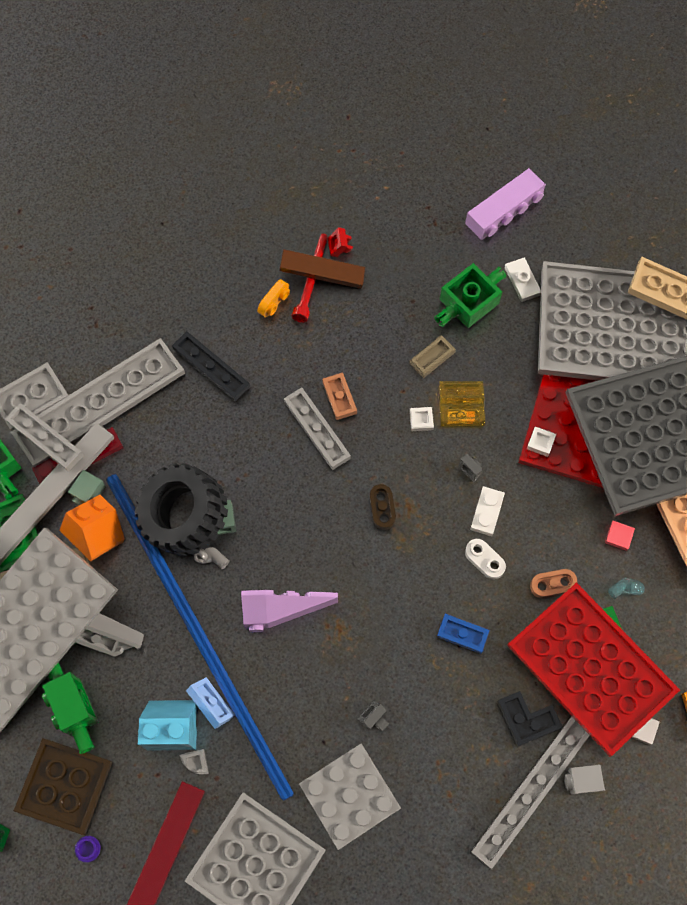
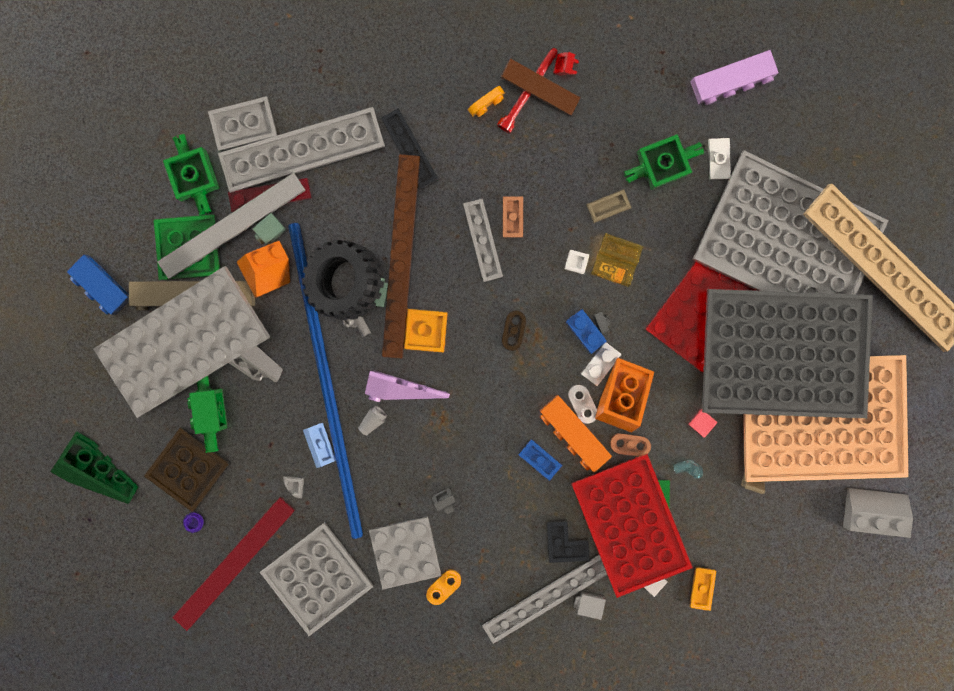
camera: 20 degrees right, 20 degrees up
light grey plate [5,403,84,472] -> none
medium azure slope [138,700,198,751] -> none
white tile [527,427,556,457] -> none
none -> light grey cone [358,406,387,436]
none -> reddish brown plate [382,154,420,359]
none -> light orange tile [404,309,448,352]
none -> light orange plate [426,569,461,605]
none -> orange brick [539,395,612,472]
none -> blue brick [565,309,607,354]
none -> orange slope [595,358,654,433]

